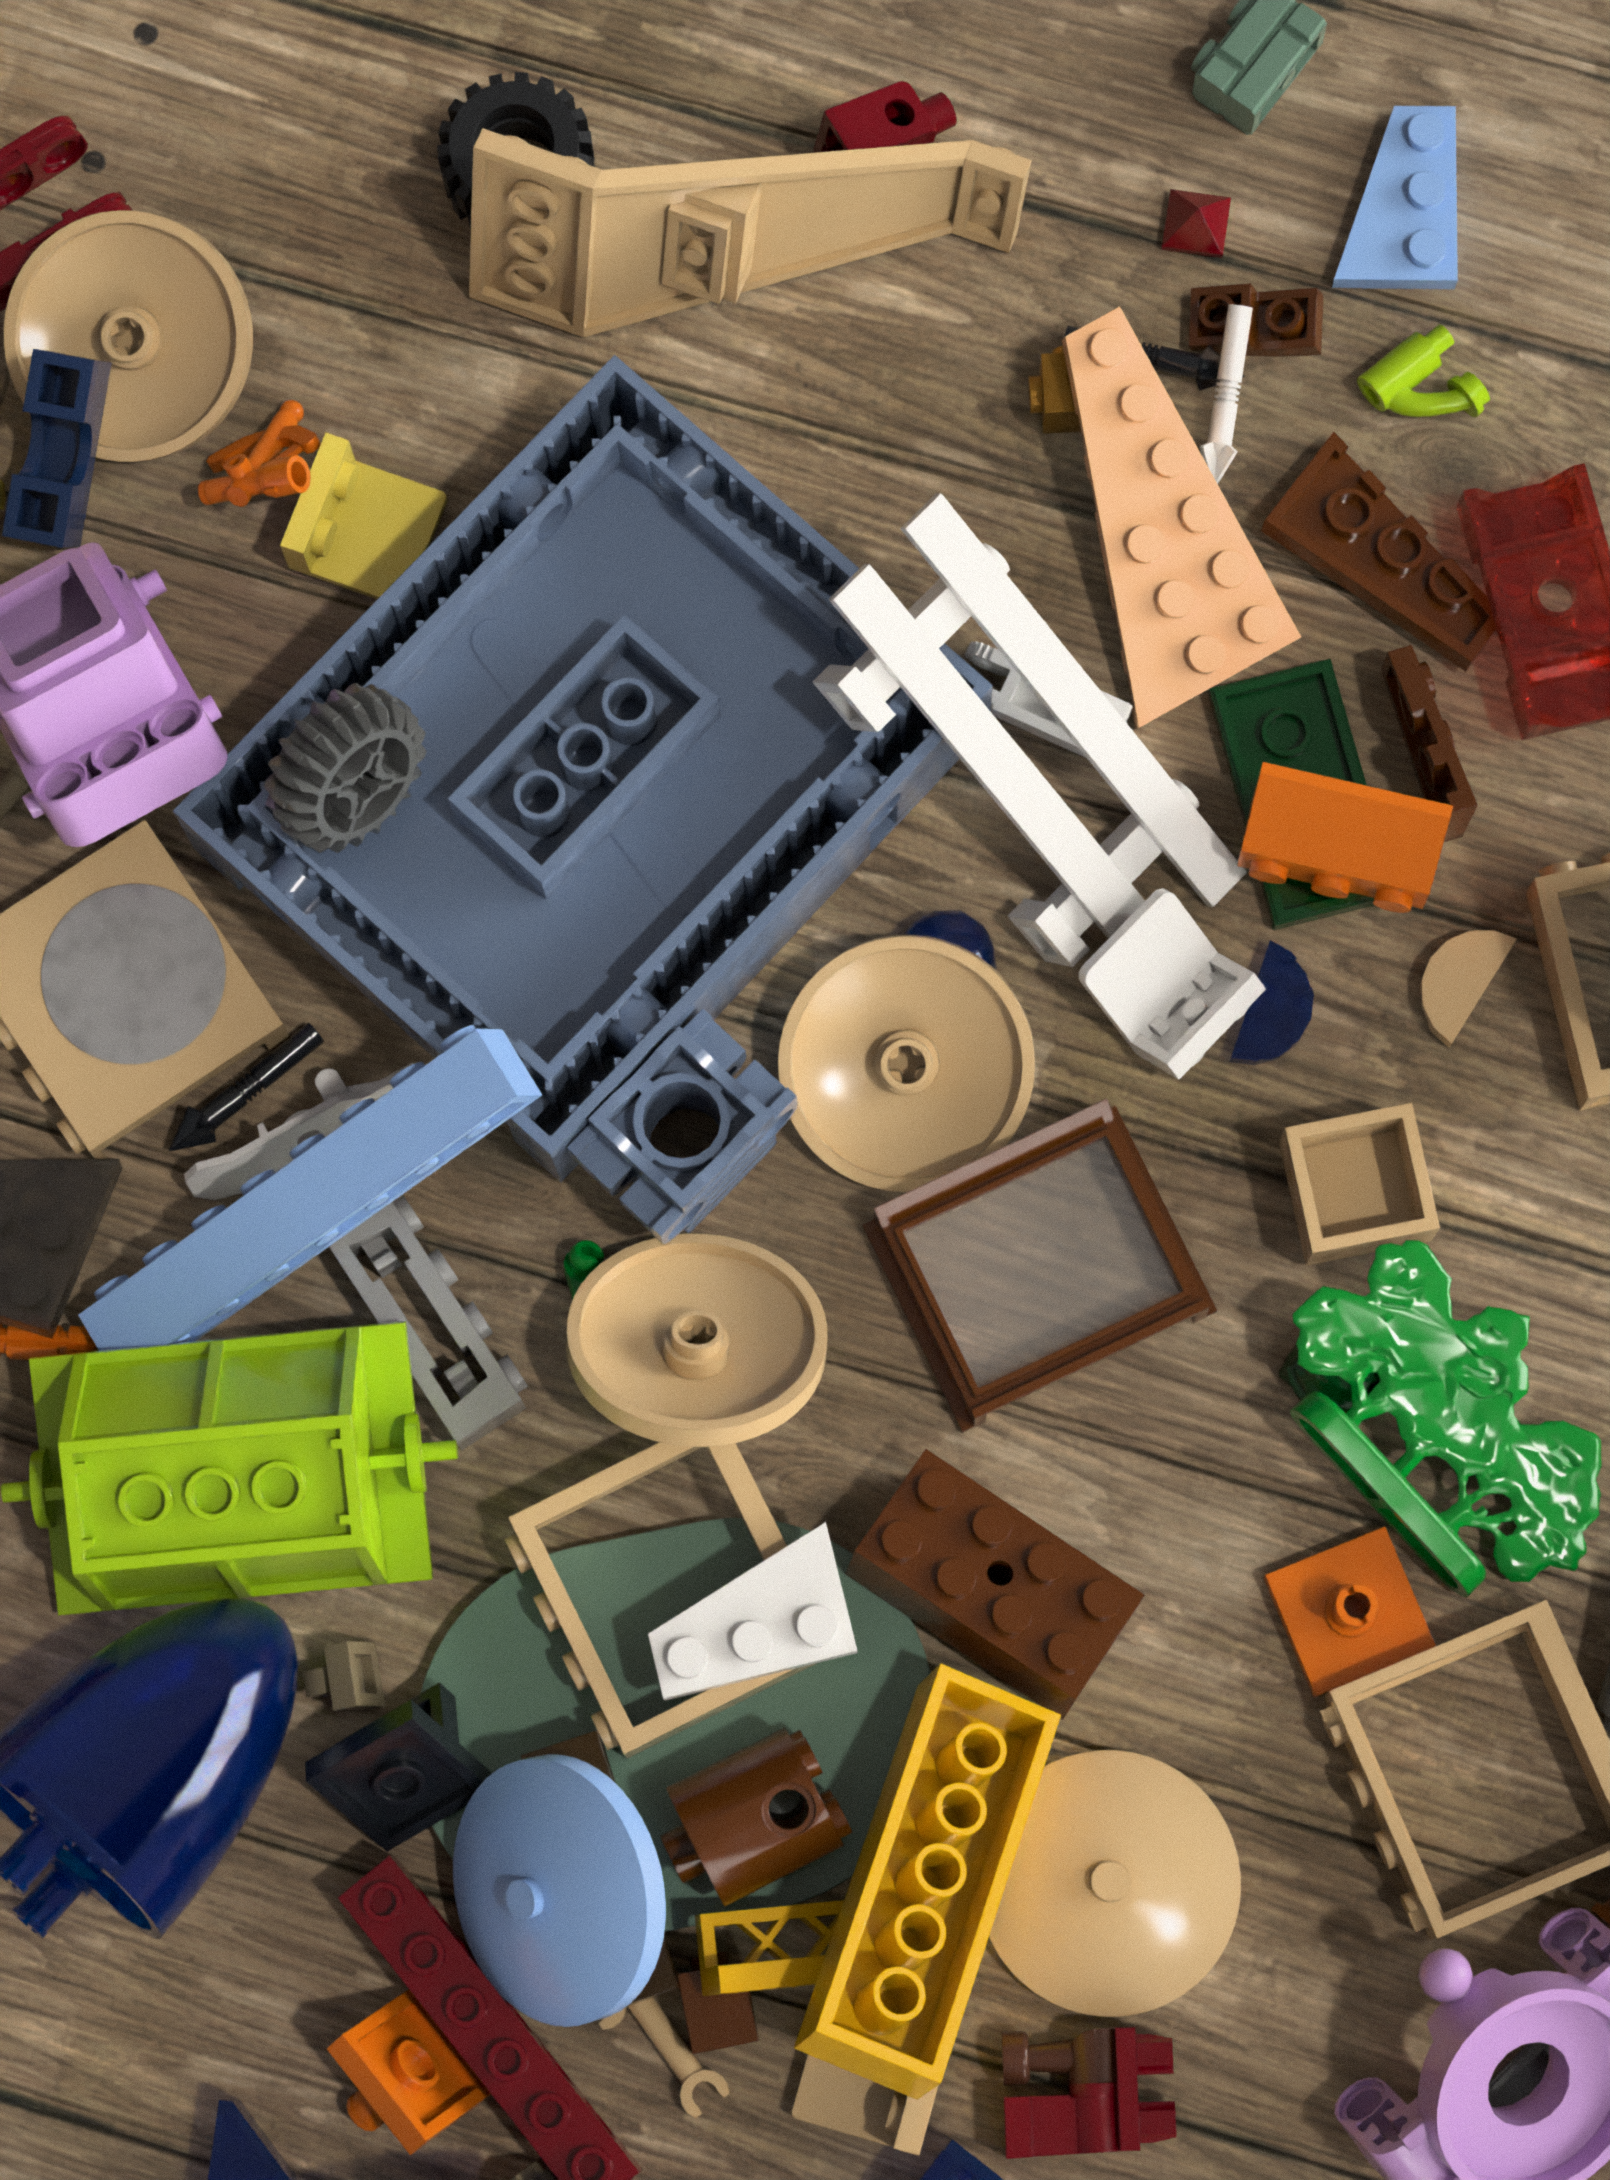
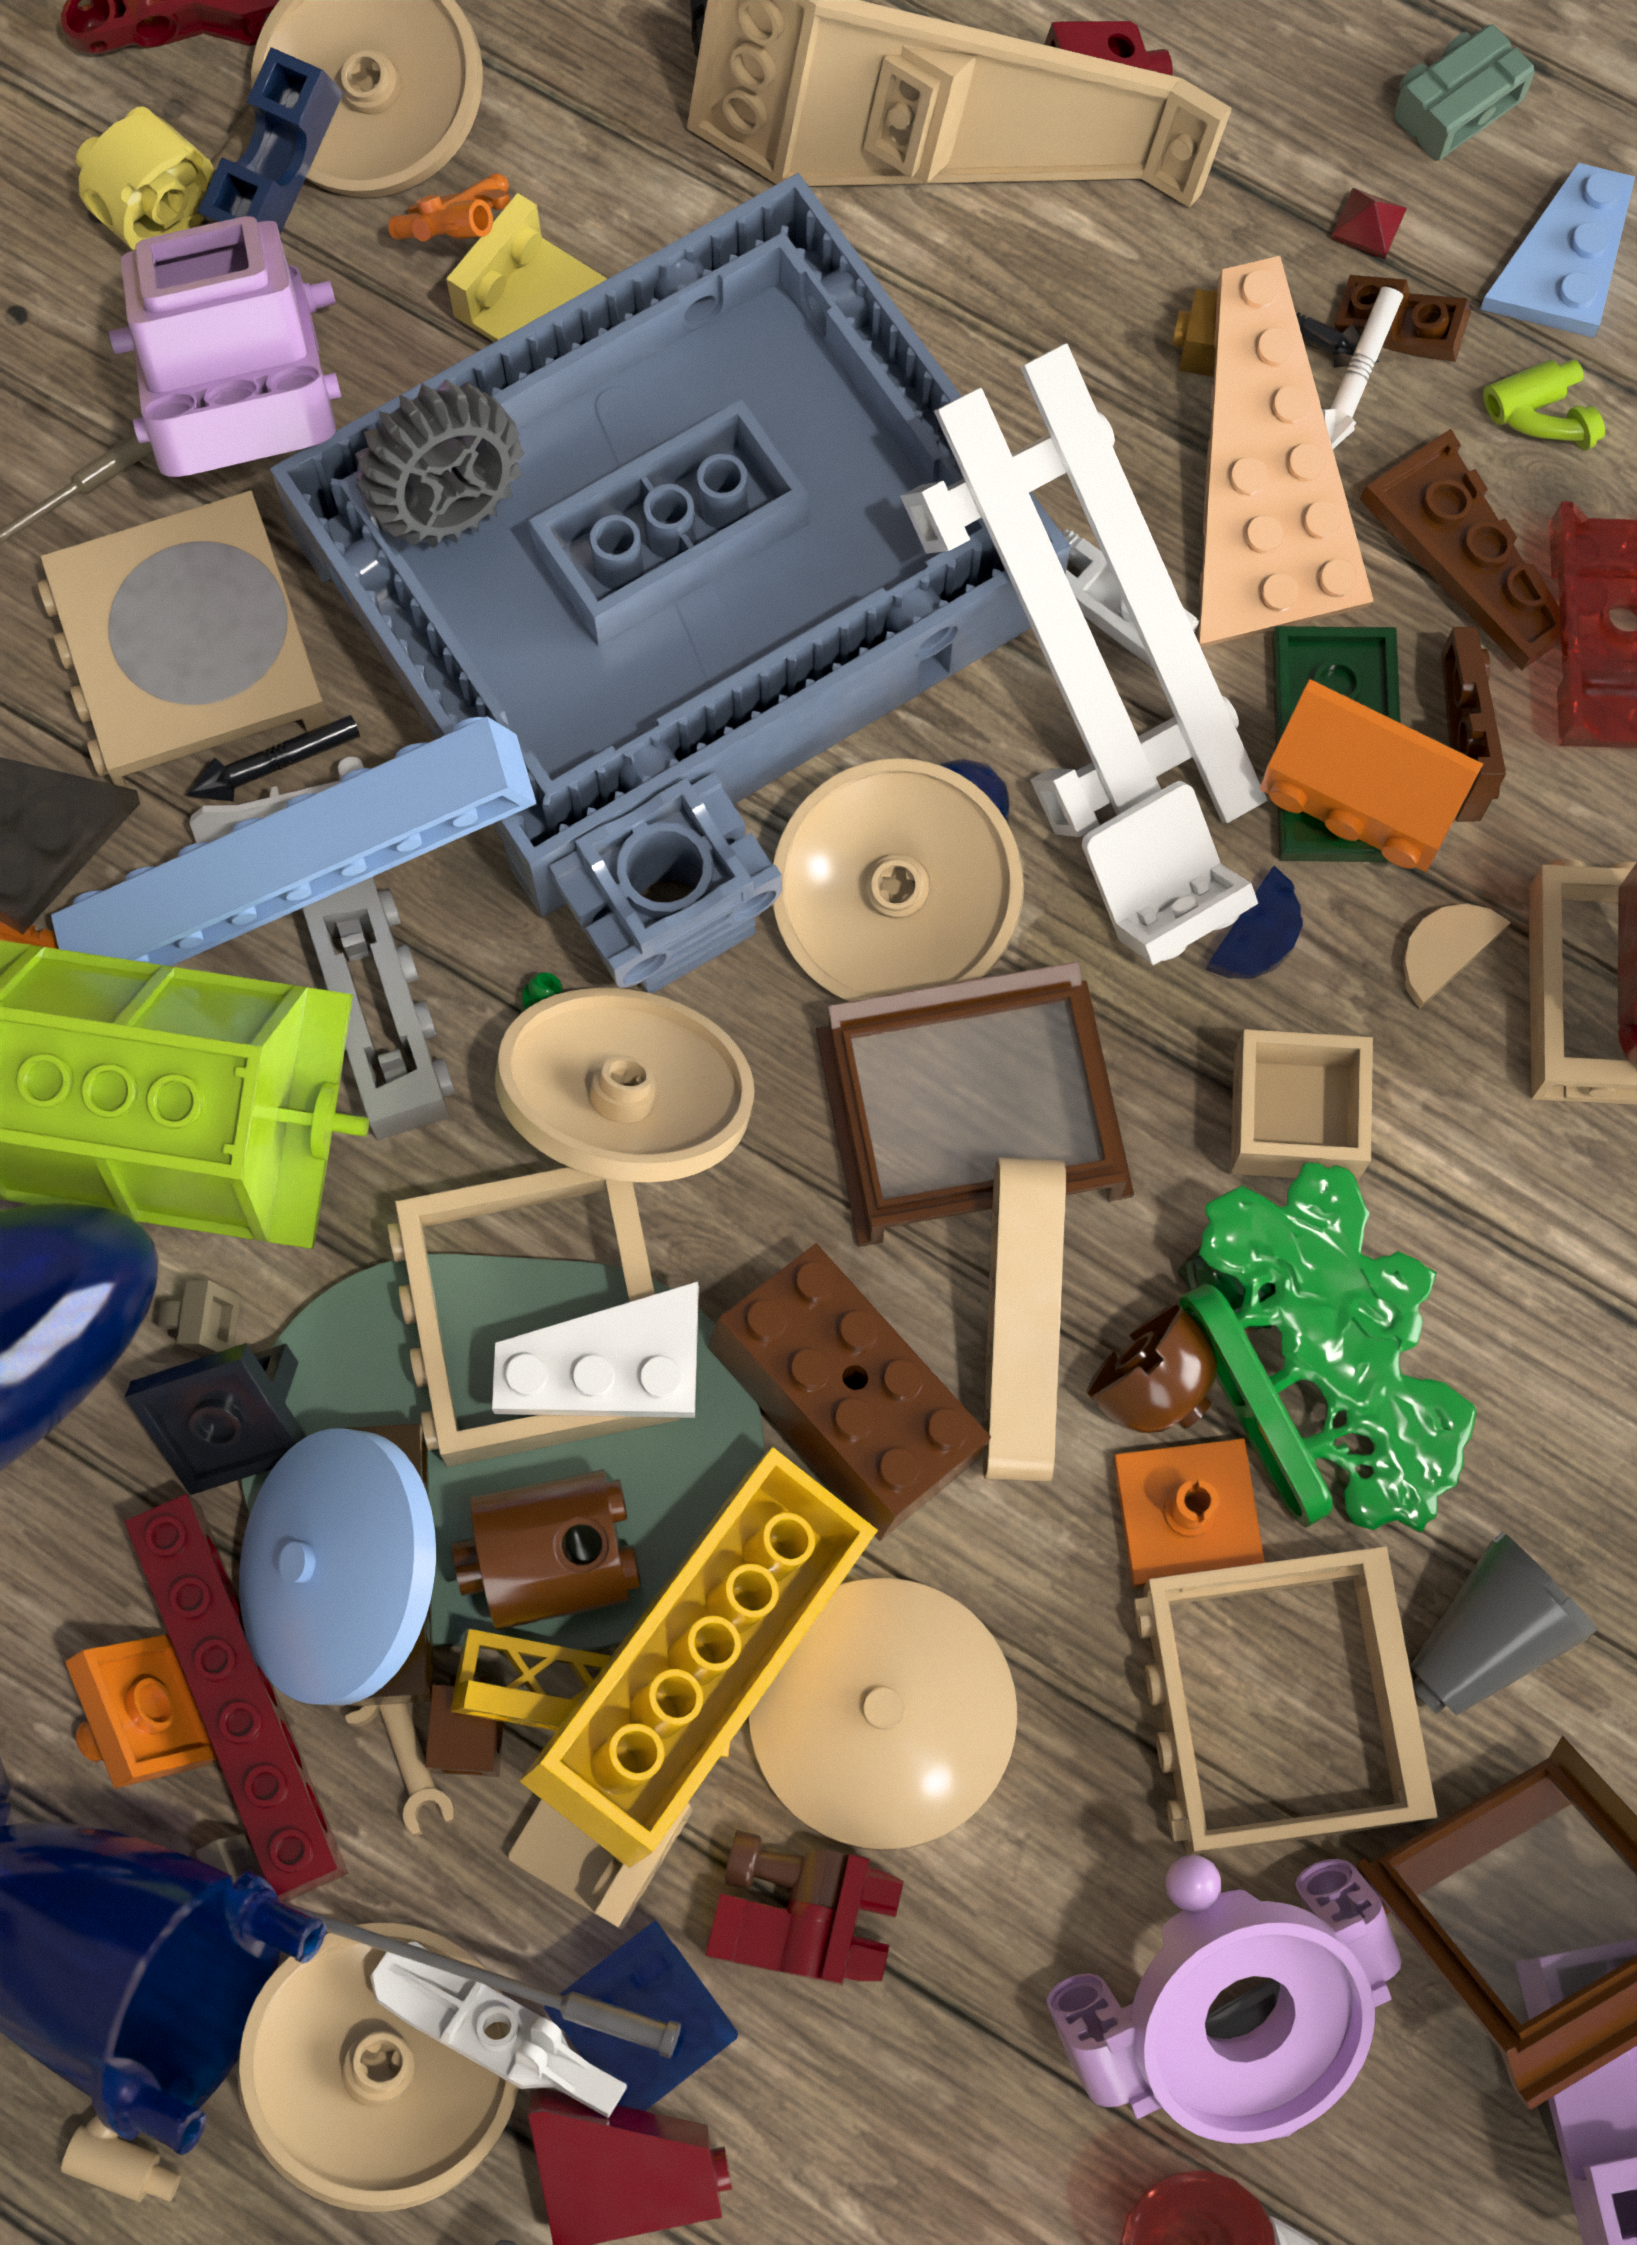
camera: 10 degrees right, 5 degrees down
none -> tan beam [982,1157,1066,1482]
none -> reddish brown cylinder [1087,1304,1217,1433]

